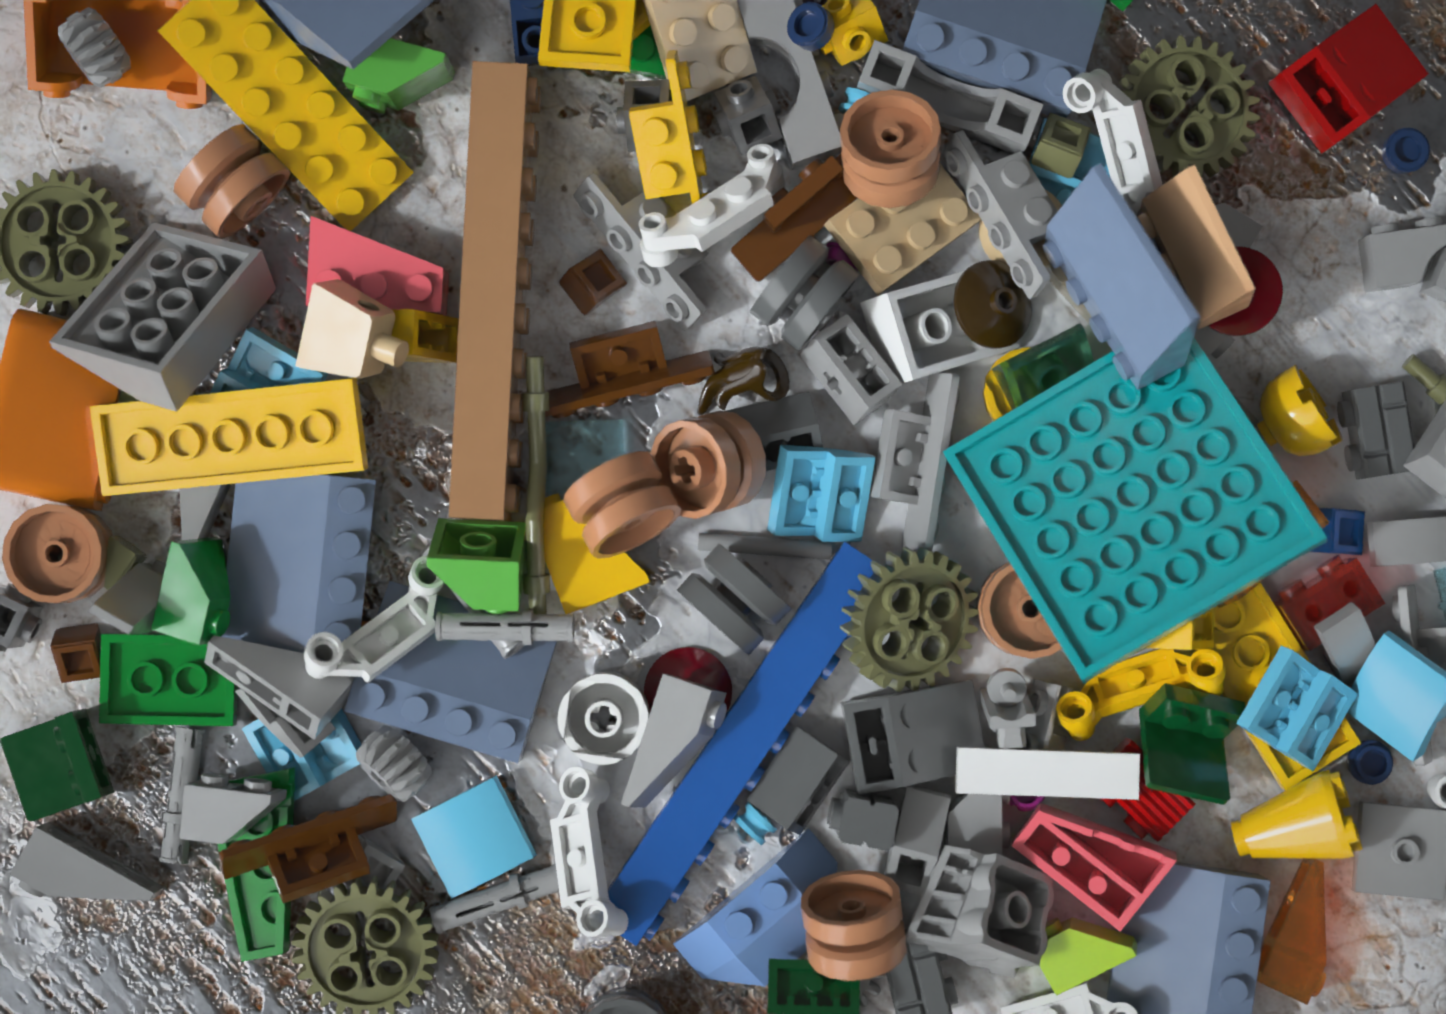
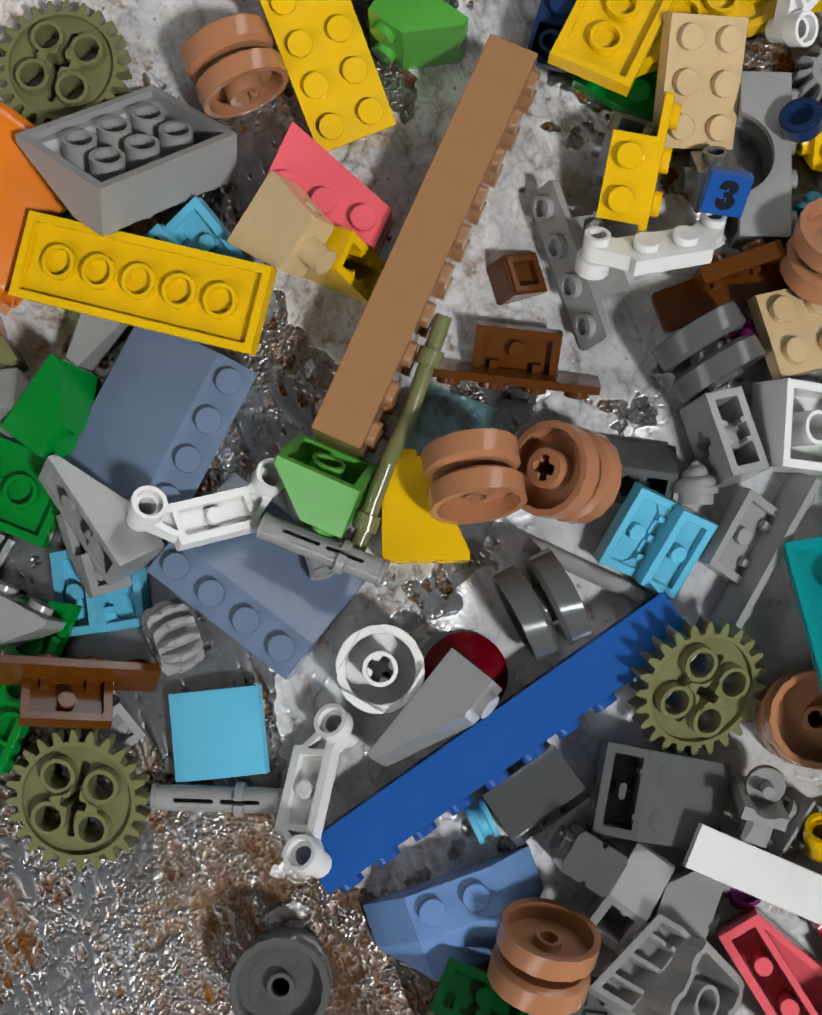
camera: 25 degrees right, 5 degrees down
dark brown piece [697,346,790,415] -> none
none -> light grey plate [674,460,719,505]
none -> blue tile [697,166,754,218]

